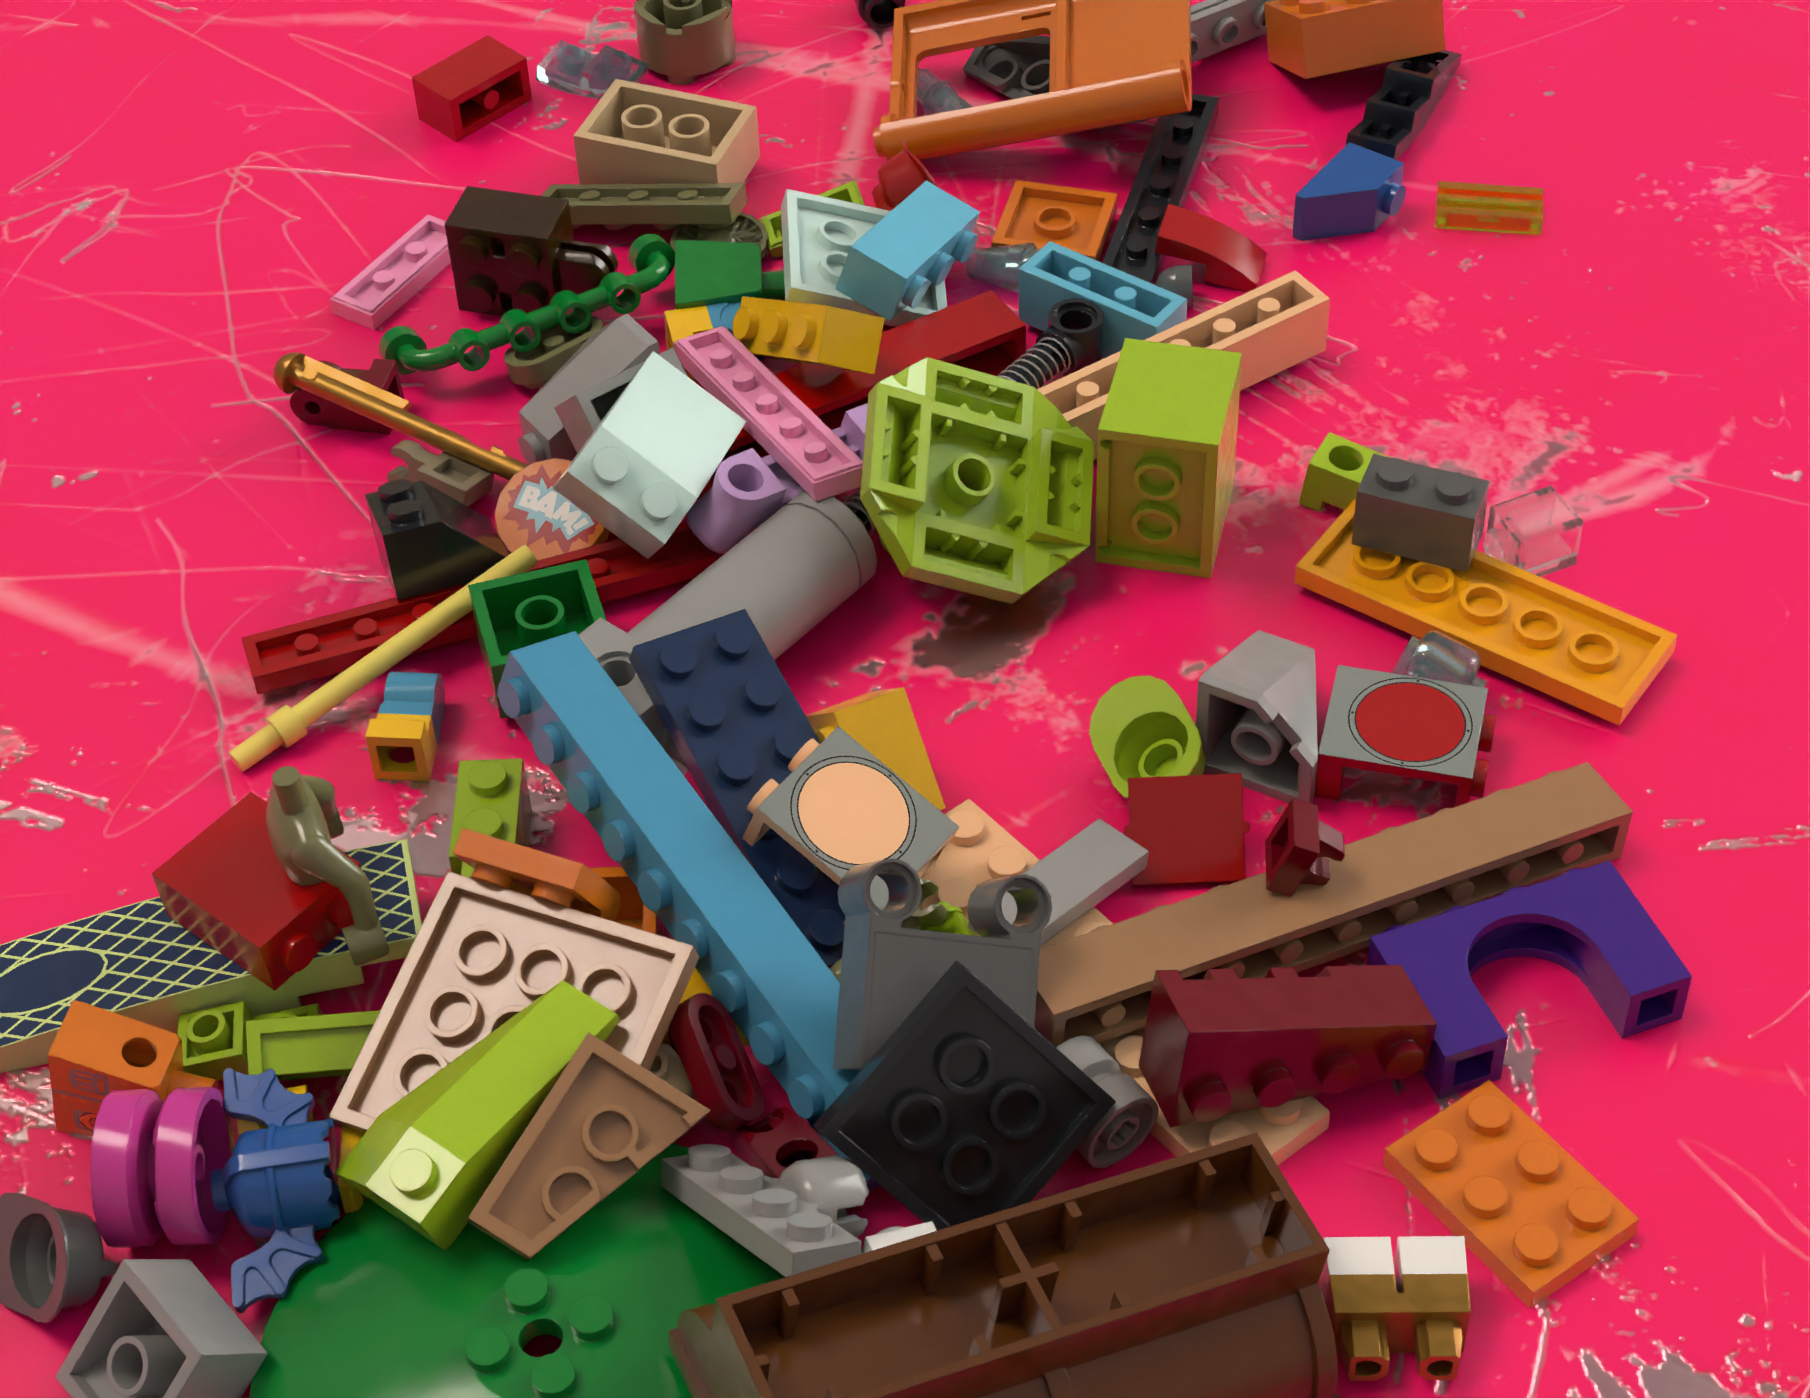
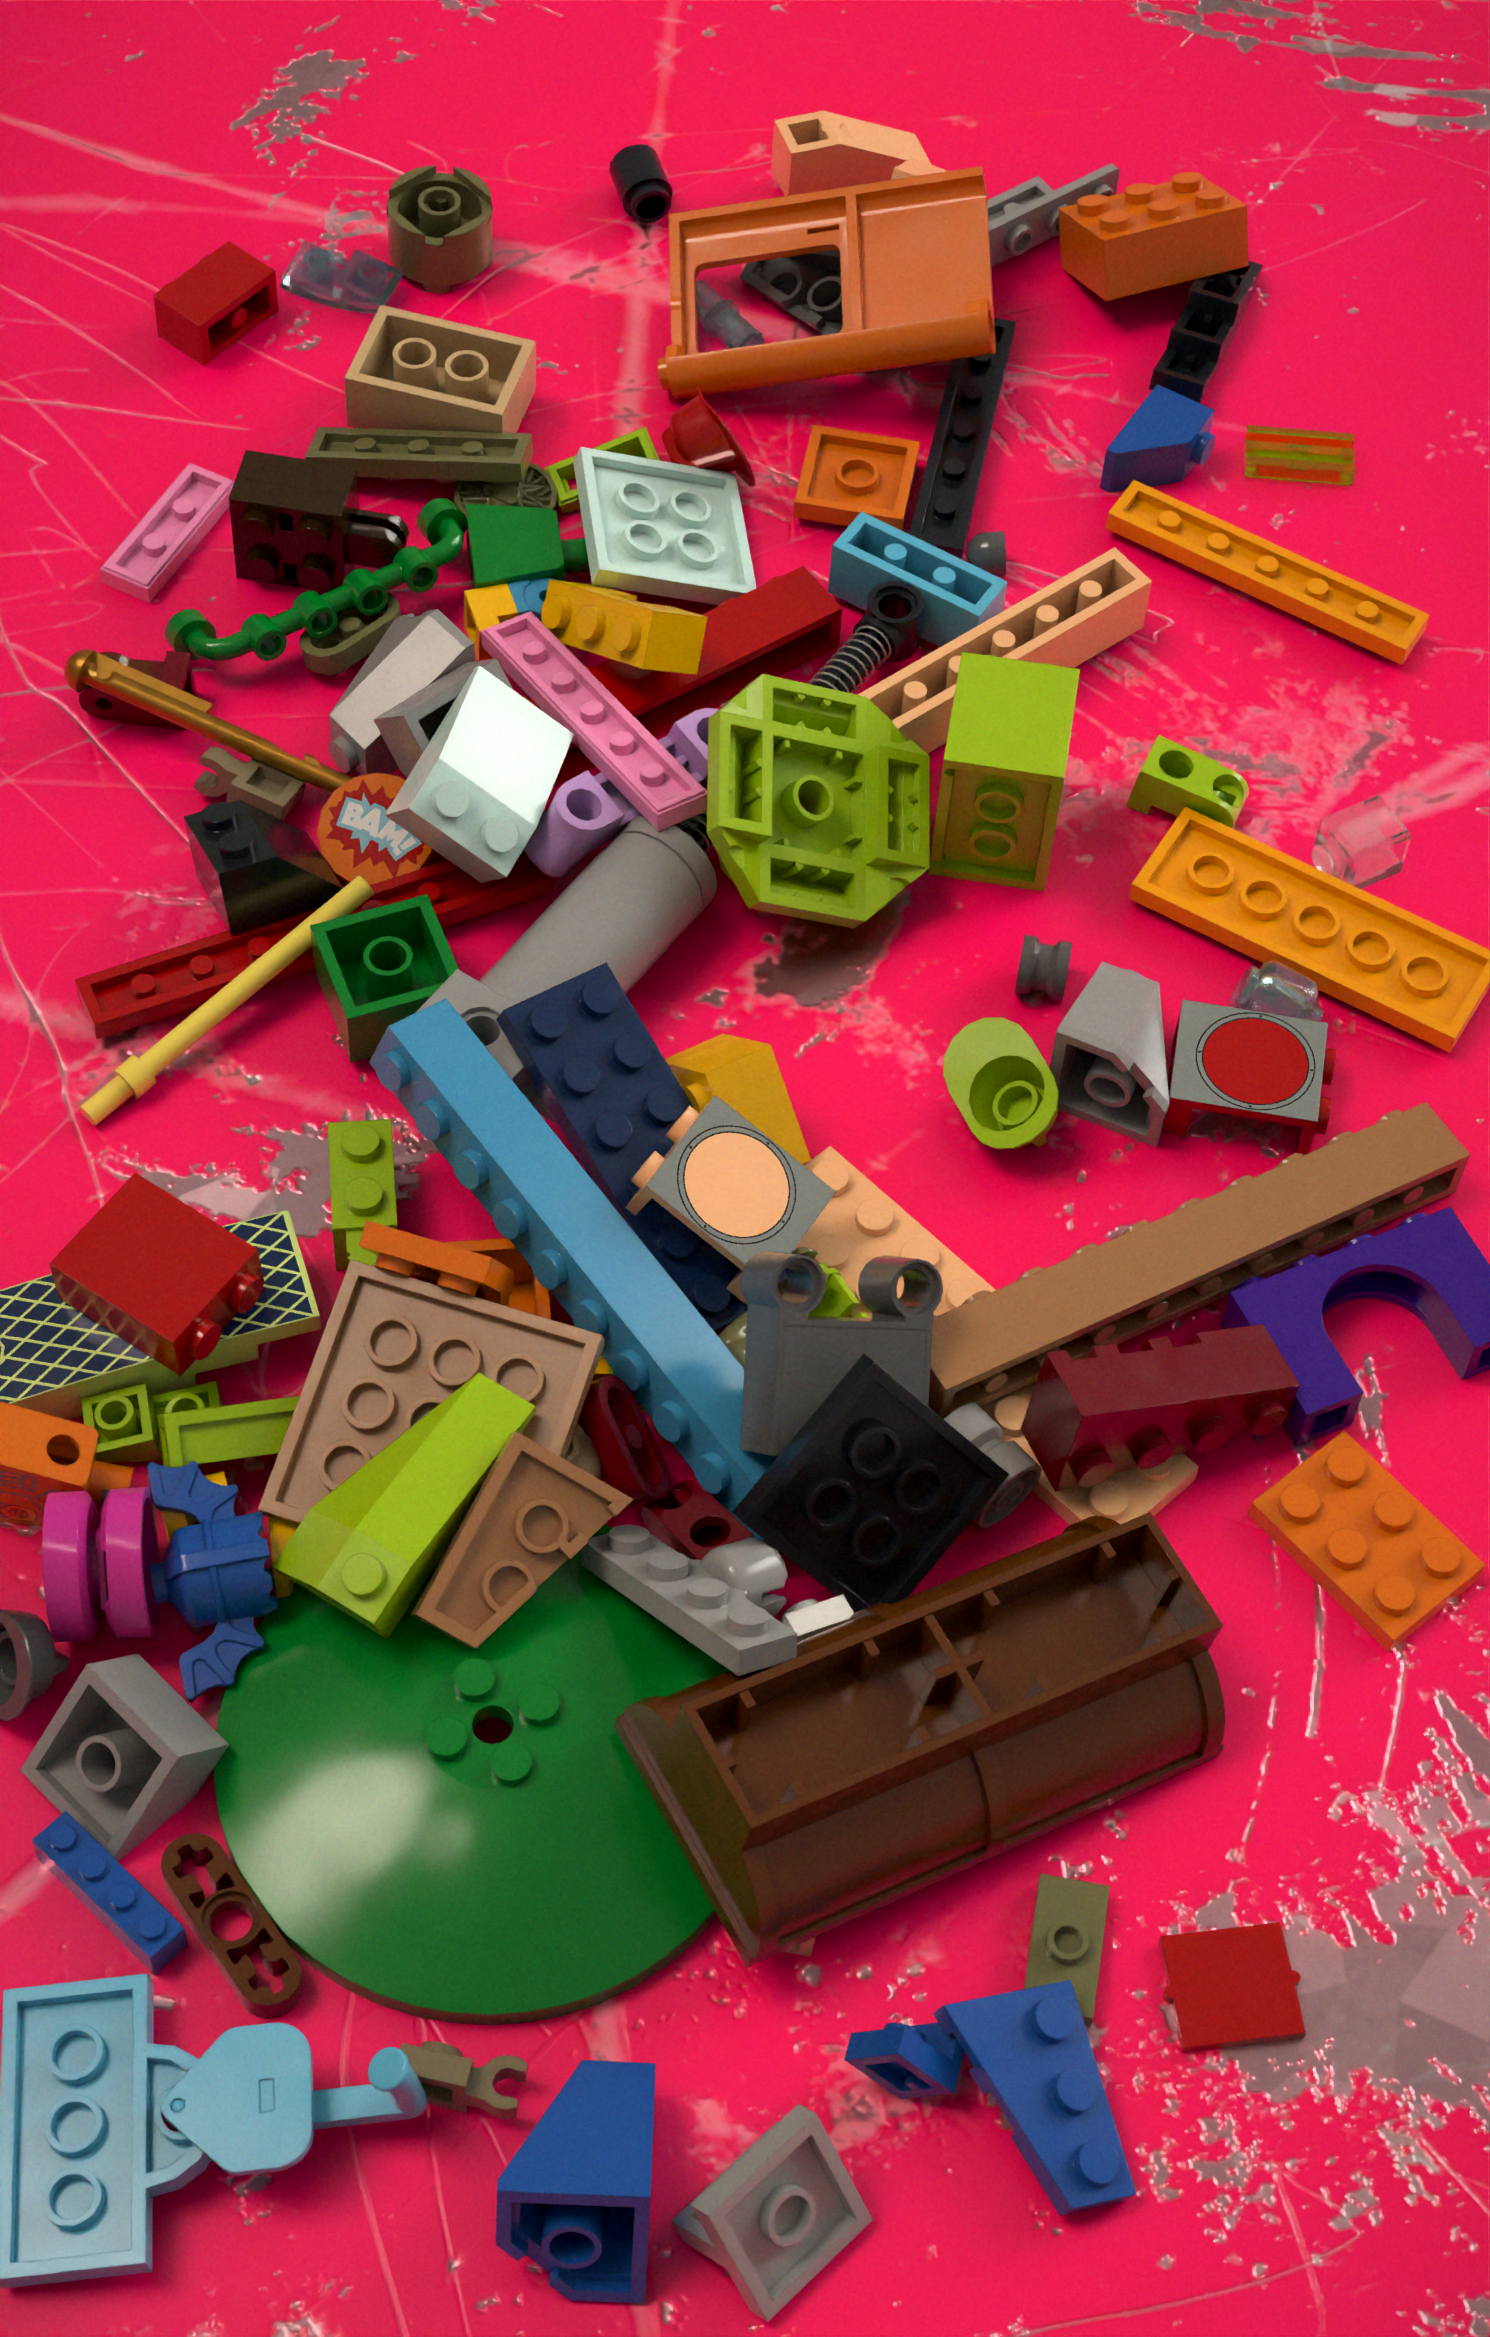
camera: 10 degrees left, 10 degrees up
olive piece [266,766,390,966] -> none
leg [365,671,445,782] -> none
medium azure brick [836,180,980,321] -> none
clear light blue cone [966,243,1040,294] -> none
light grey tile [968,818,1149,946] -> none
red piece [1123,773,1250,885] -> none
red slope [1155,204,1267,292] -> none
dark red tile [1265,798,1345,897] -> none
pearl gold hips [1319,1236,1471,1381] -> none
dark grey brick [1352,454,1490,572] -> none
none -> dark grey wheel [1015,934,1072,1001]
none -> light orange plate [1106,480,1430,665]

